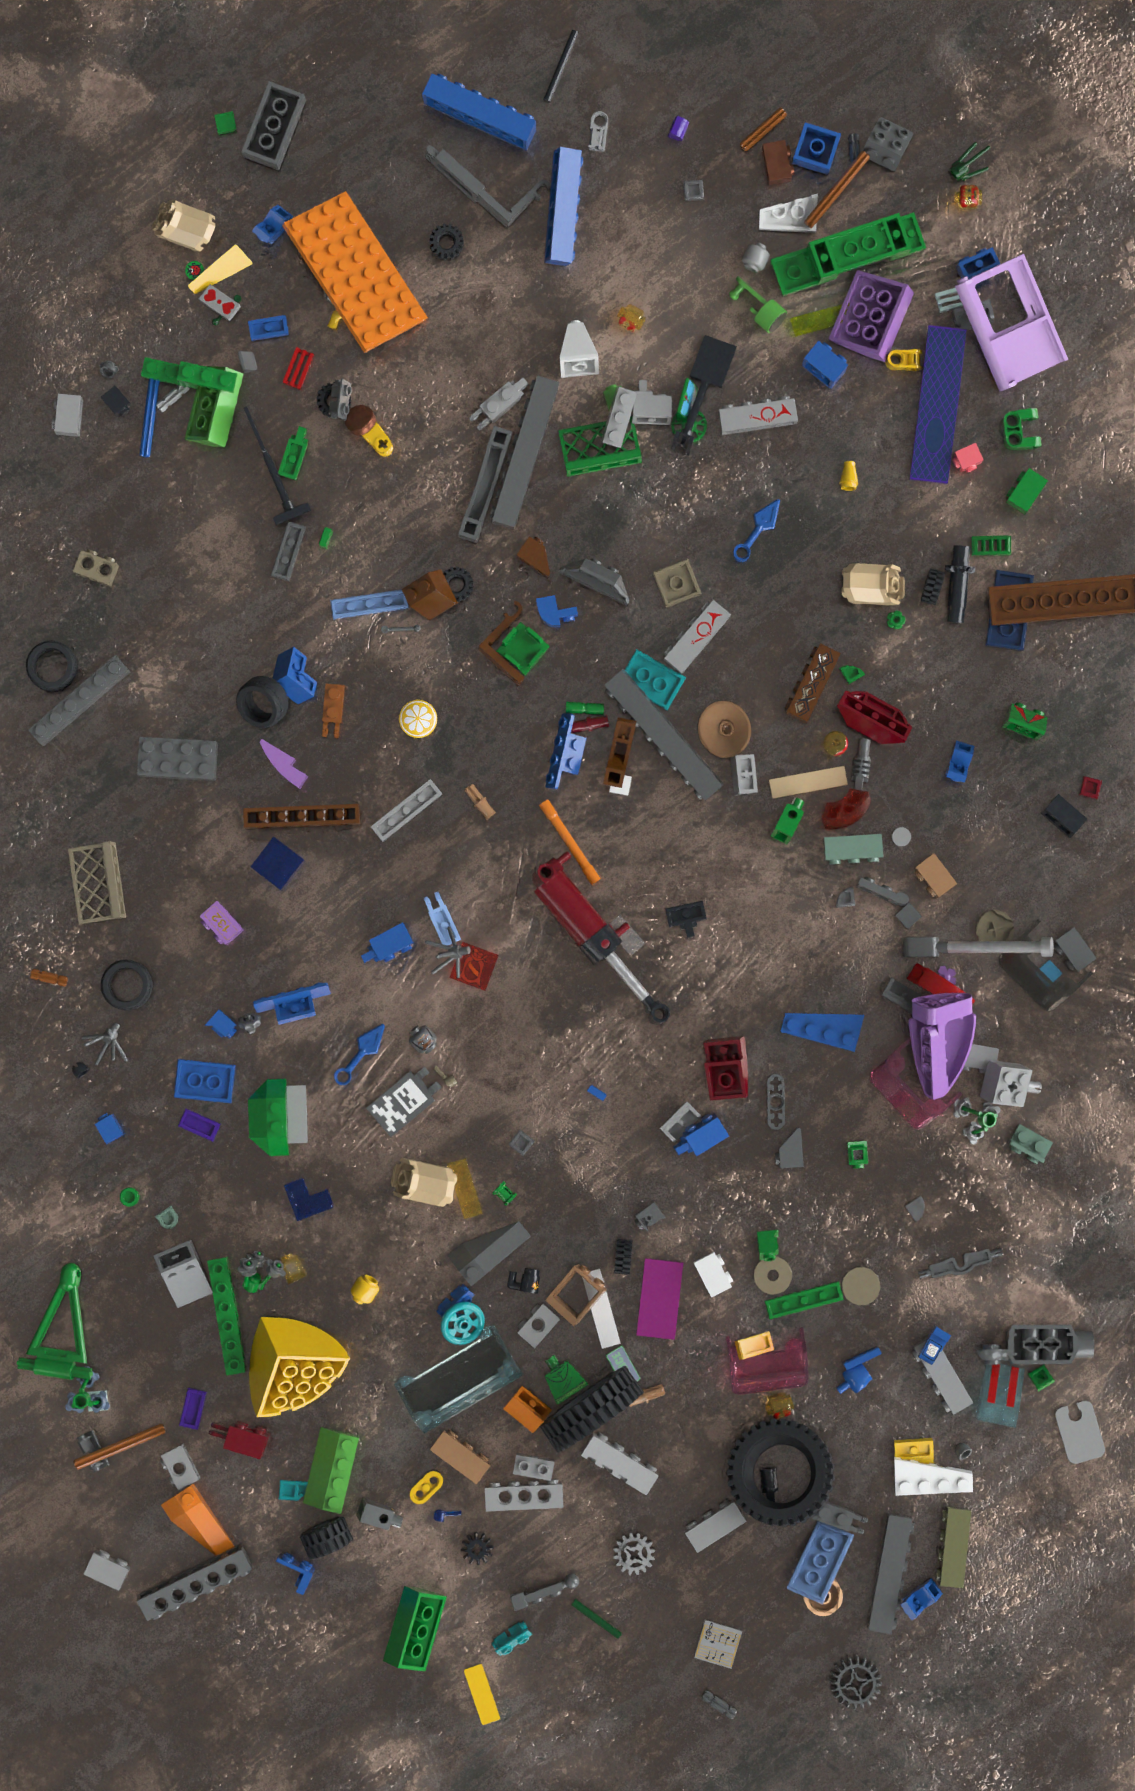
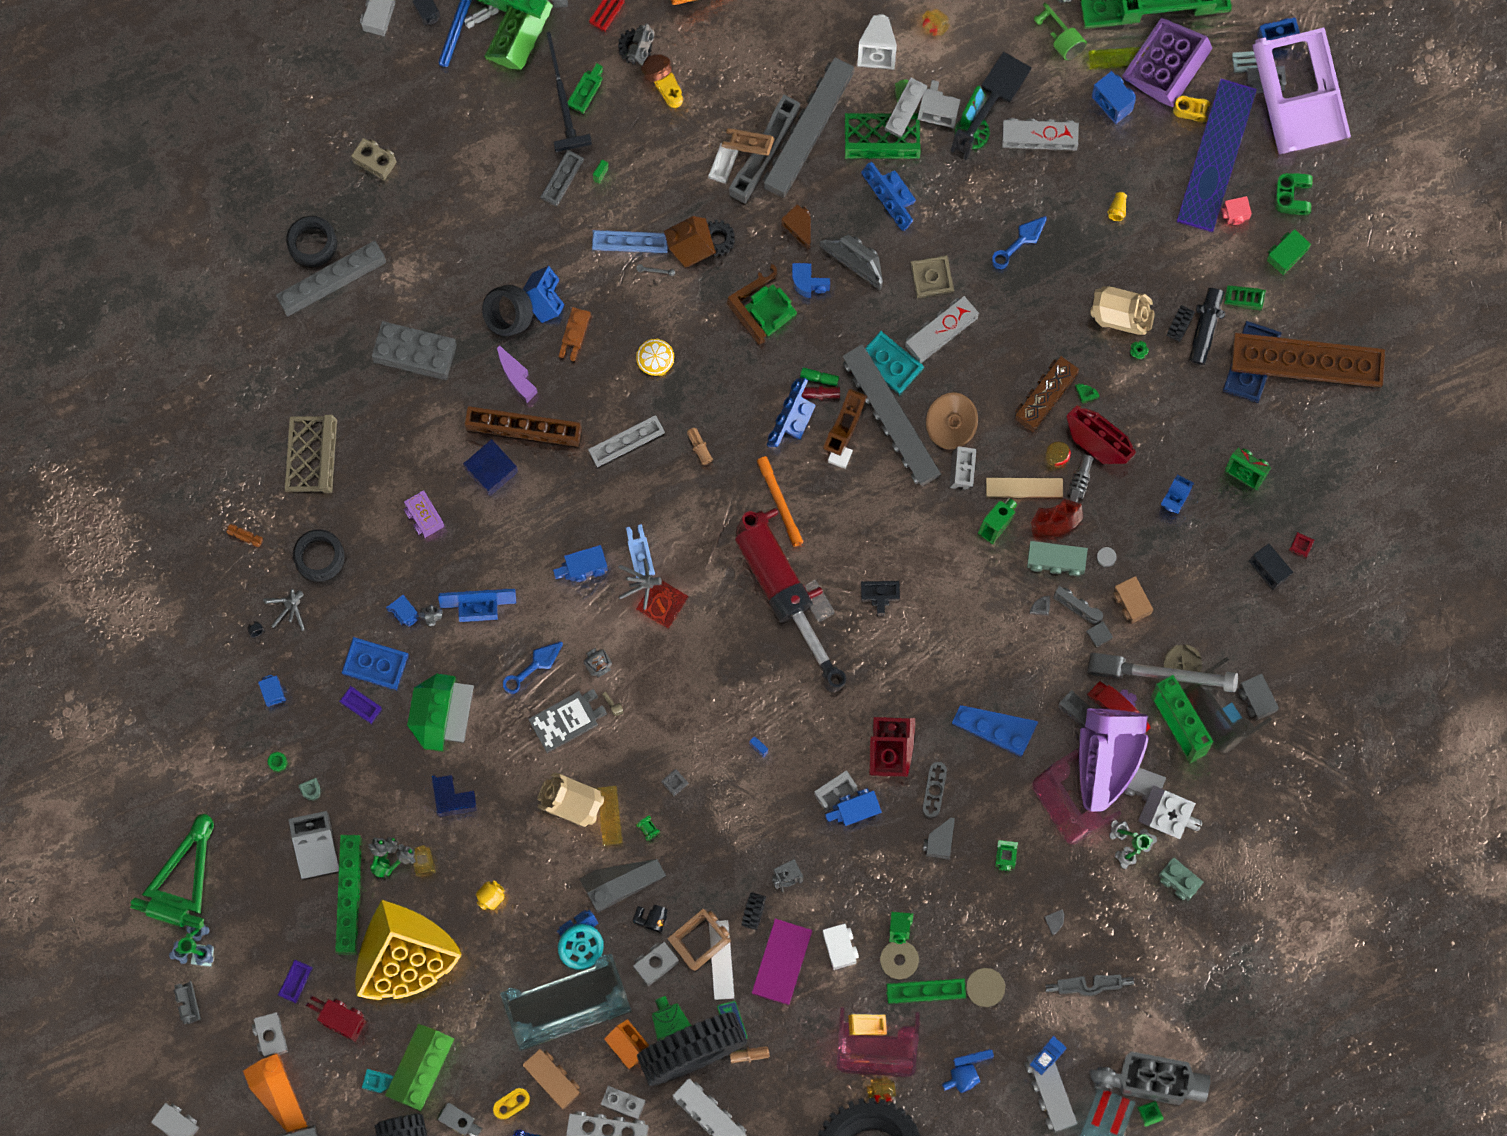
camera: 10 degrees right, 10 degrees down
dark orange axle [73,1424,165,1470] -> none
light grey hinge [469,378,529,431] -> none
none -> white tile [708,143,739,184]
none -> medium nougat hinge [721,128,774,156]
none -> blue bracket [861,162,916,231]
none -> green window [1150,674,1213,764]

